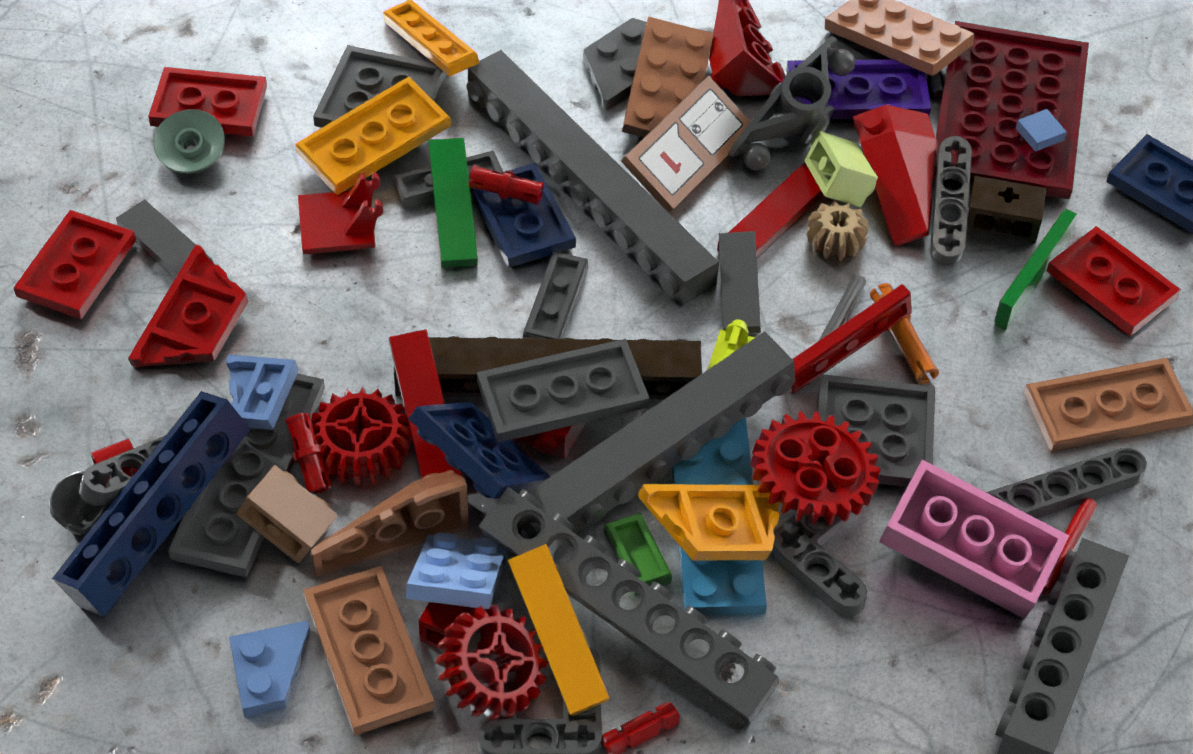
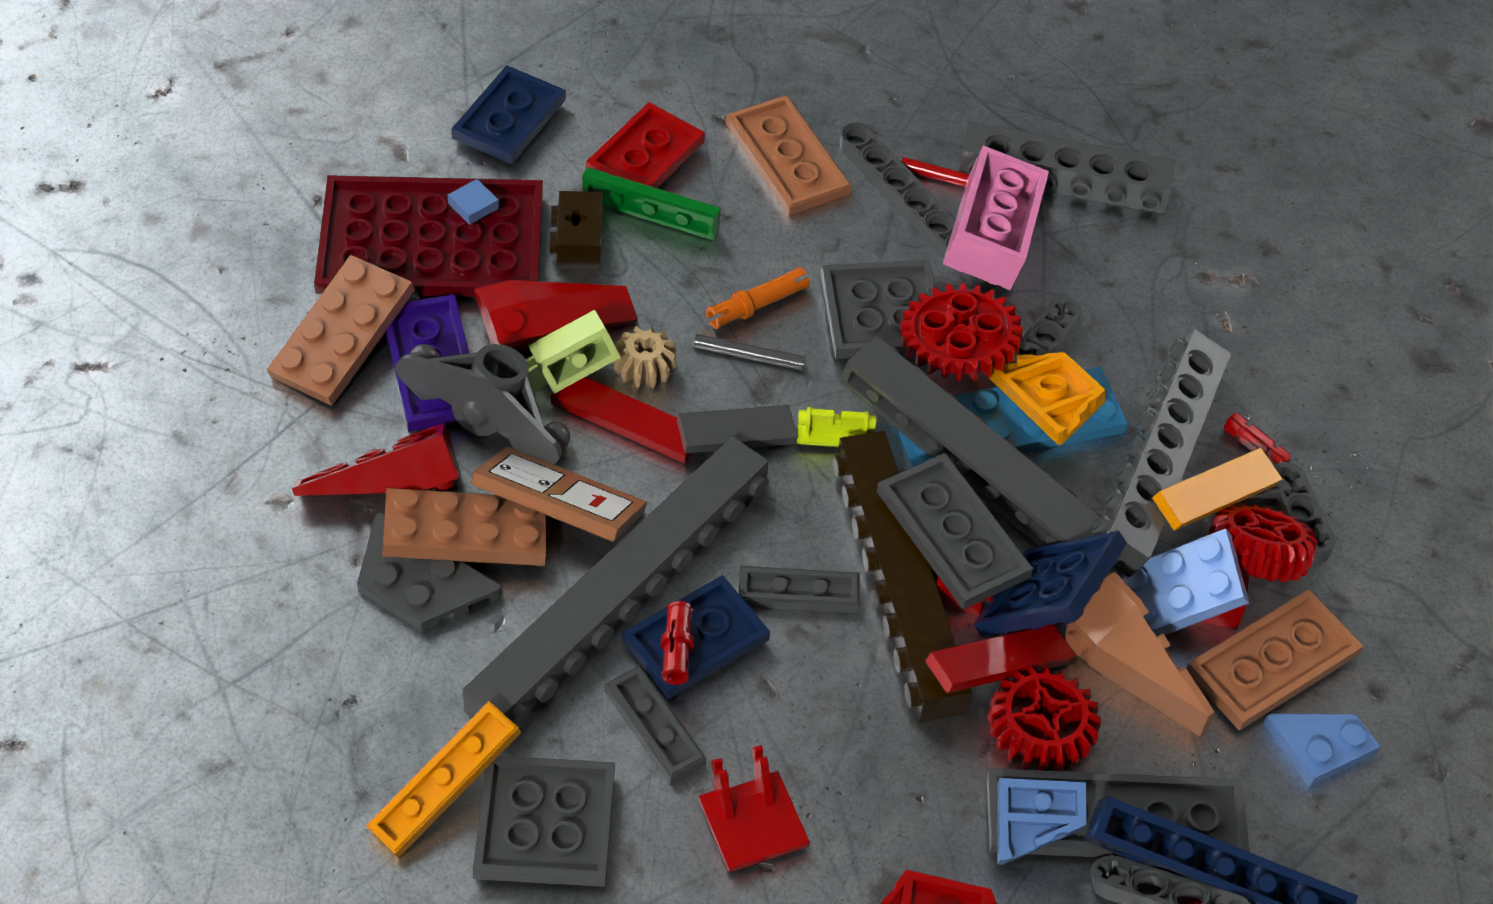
camera: 105 degrees left, 0 degrees up
medium nougat brick [236,465,338,564] -> none
red pin [285,412,333,494] -> none
light orange tile [294,77,451,195] -> none
green tile [429,138,478,268] -> none
bright green tile [604,512,672,596] -> none
red tile [788,284,912,394] -> none
dark grey beam [931,136,972,265] -> none

